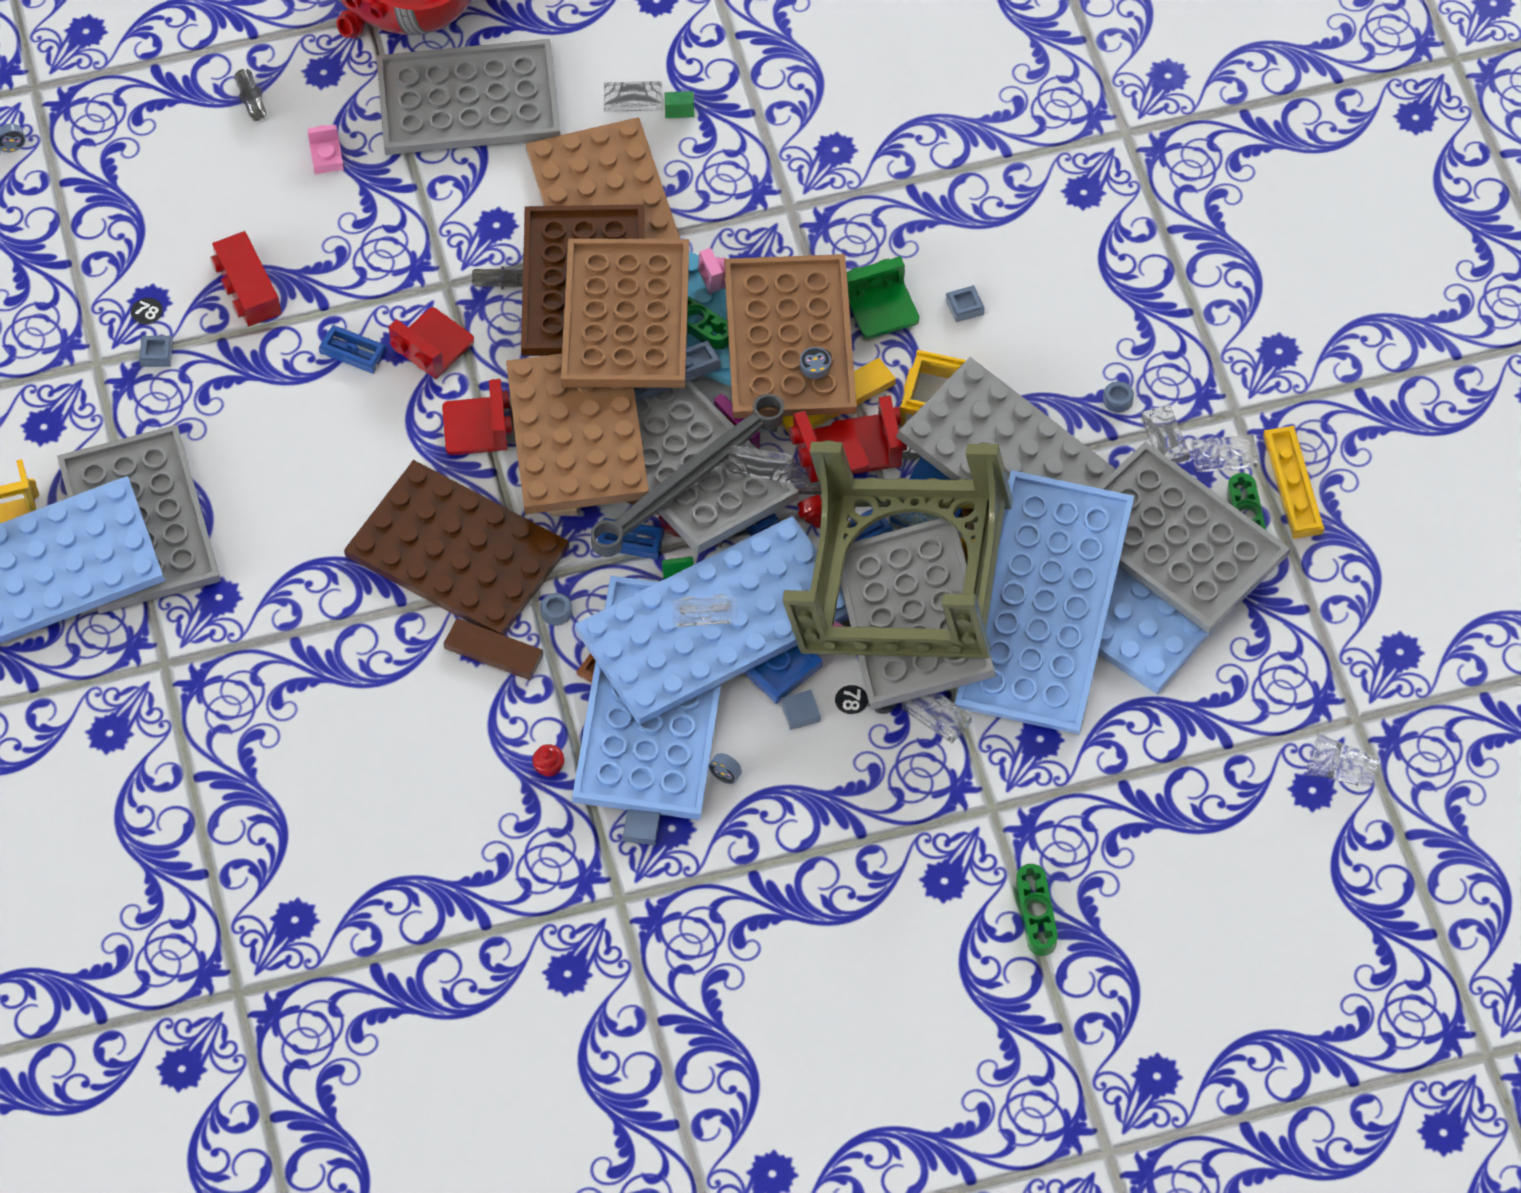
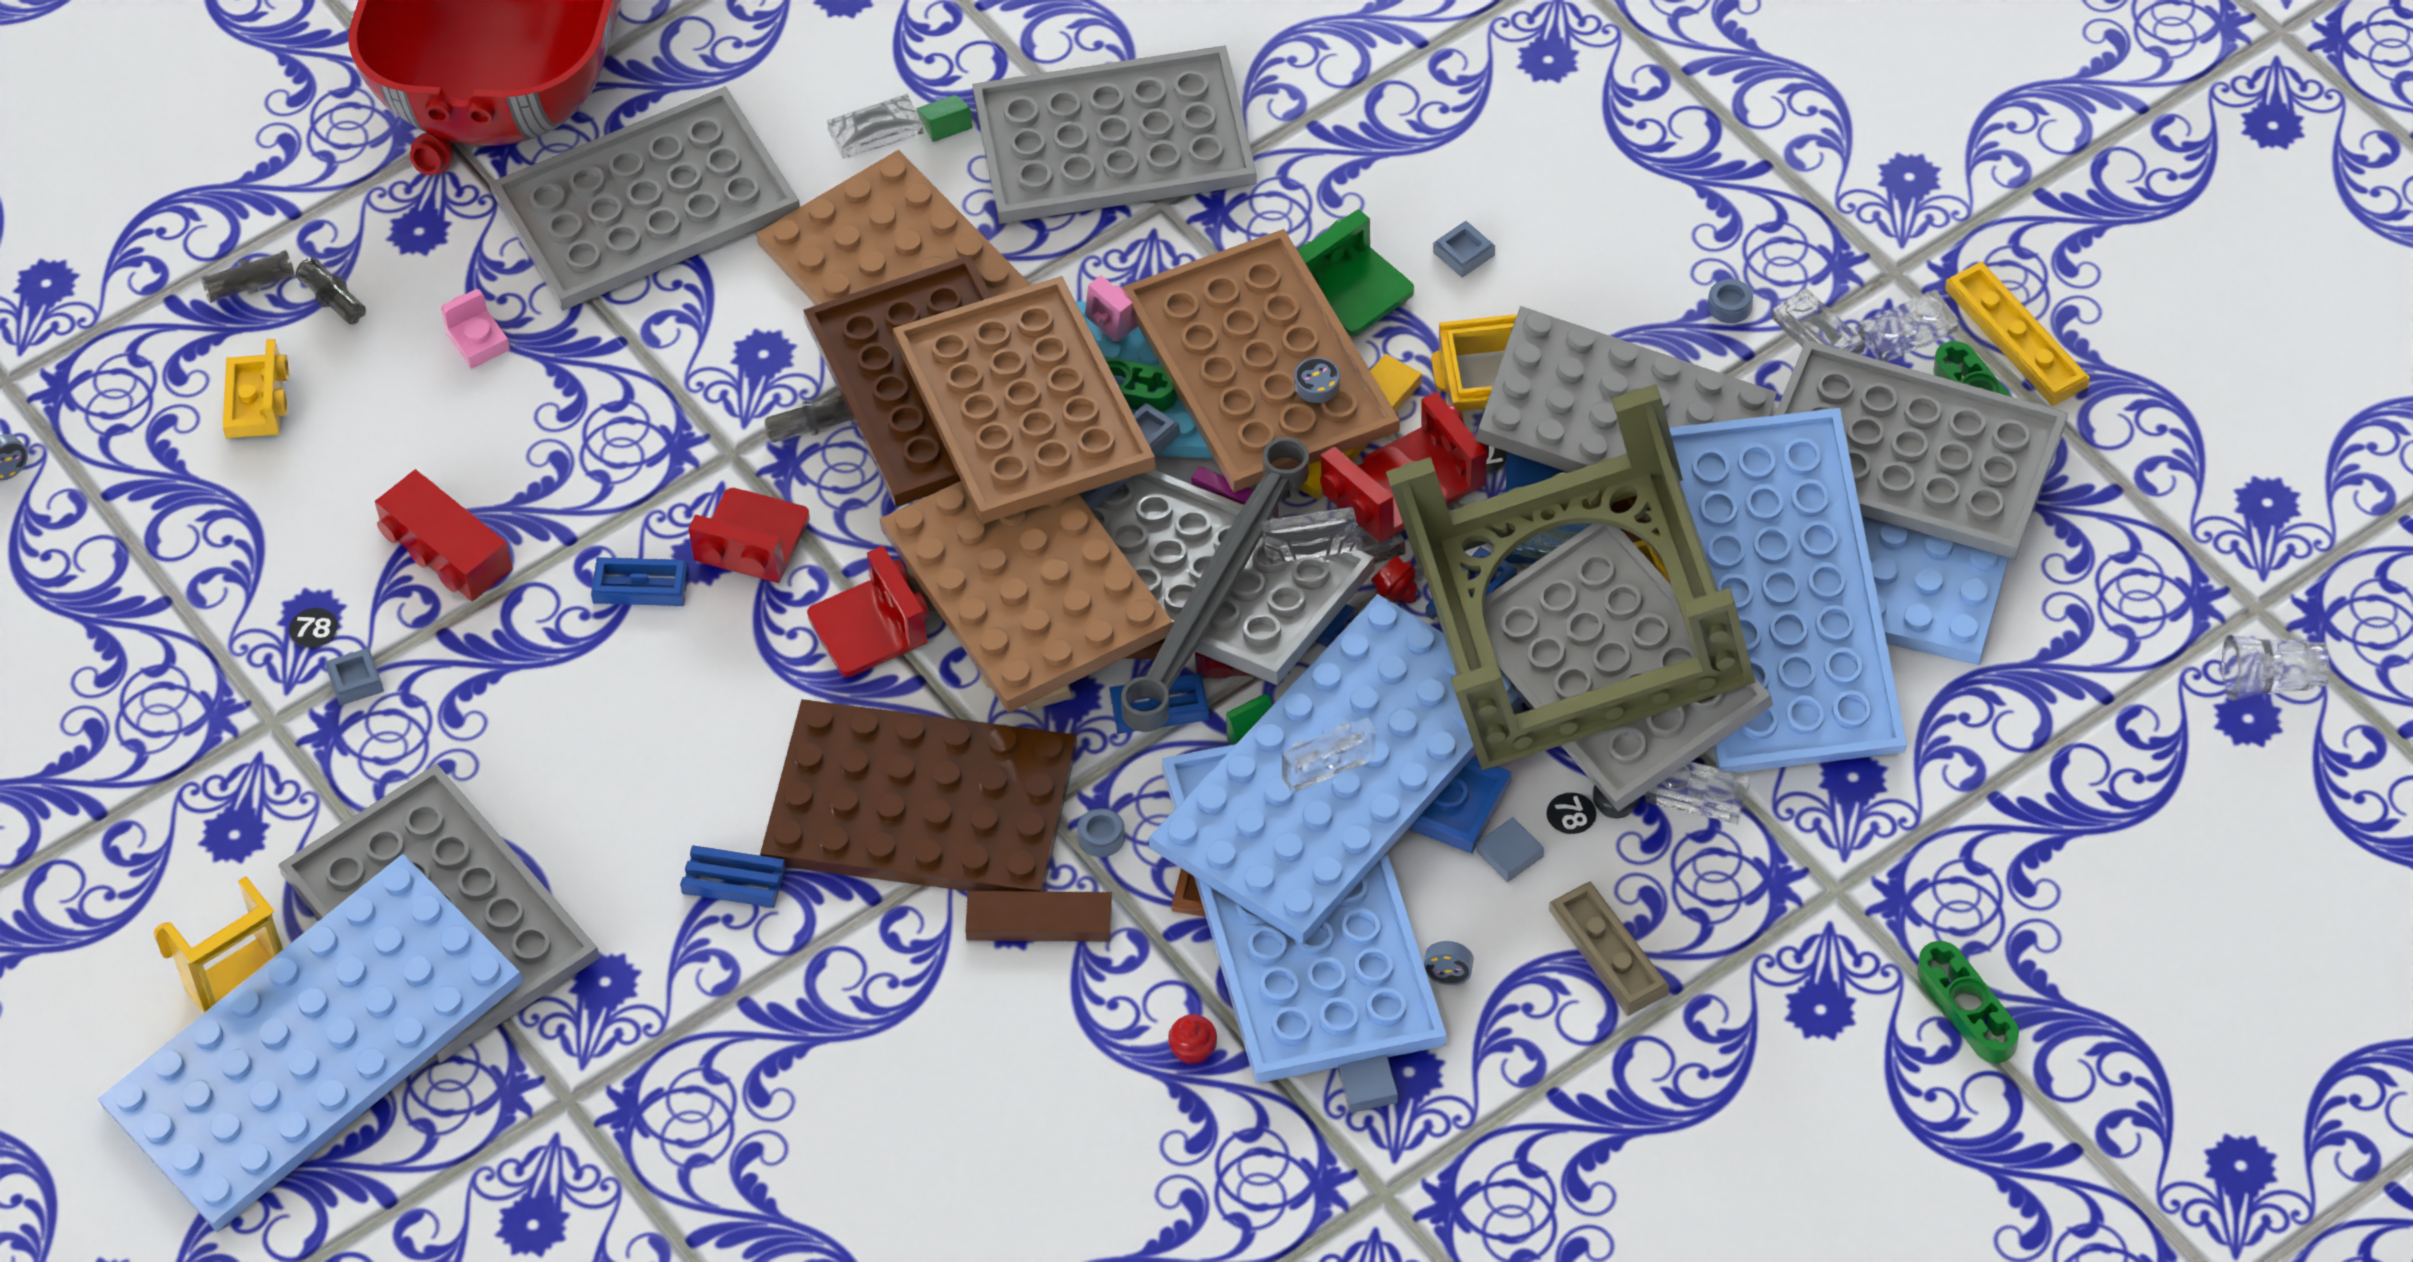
camera: 20 degrees left, 5 degrees down
none -> clear smoke pin [201,250,295,303]
none -> yellow bracket [223,339,289,438]
none -> blue tile [680,845,786,908]
none -> light grey plate [972,45,1257,224]
none -> dark tan tile [1549,881,1669,1017]

